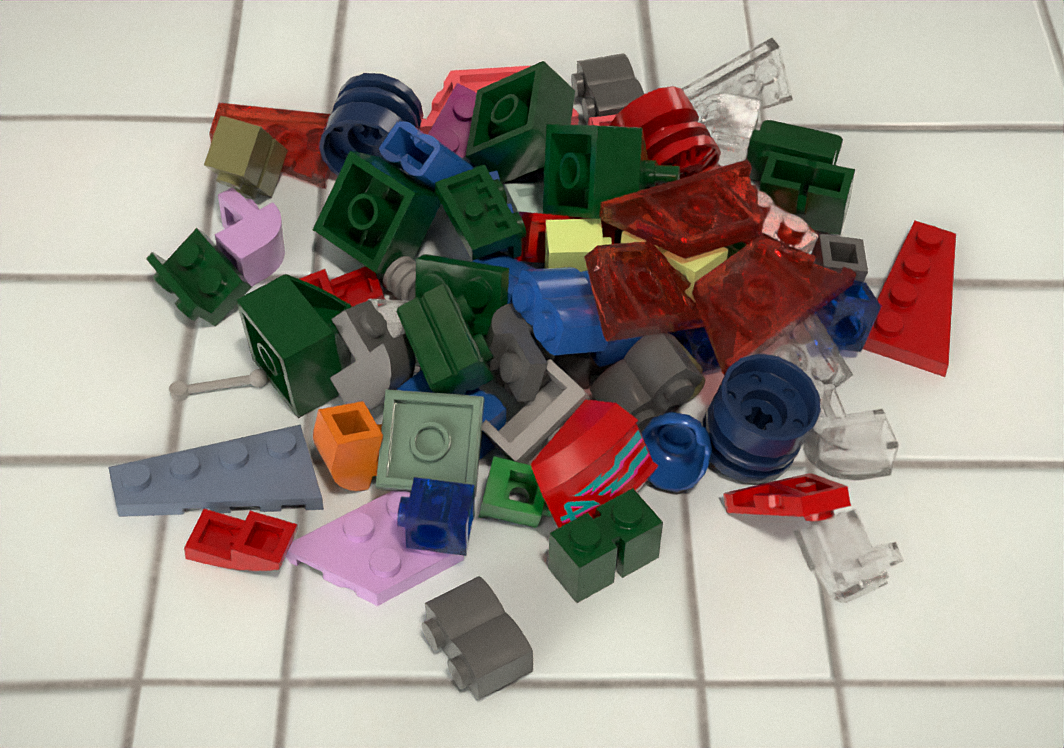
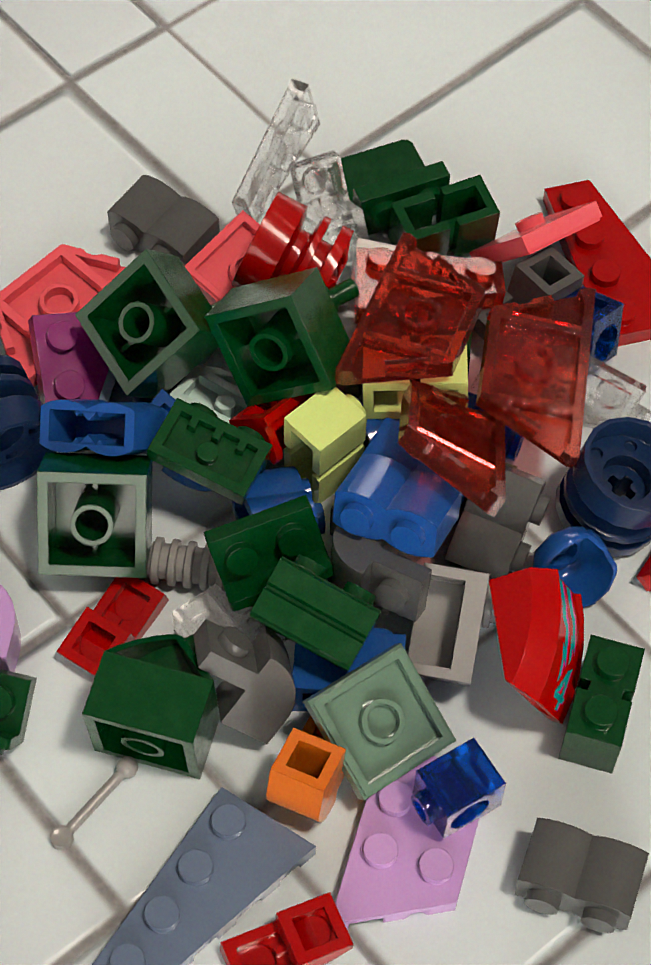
camera: 40 degrees left, 10 degrees up
green brick [478,456,551,528] -> none
none -> coral plate [469,201,602,269]

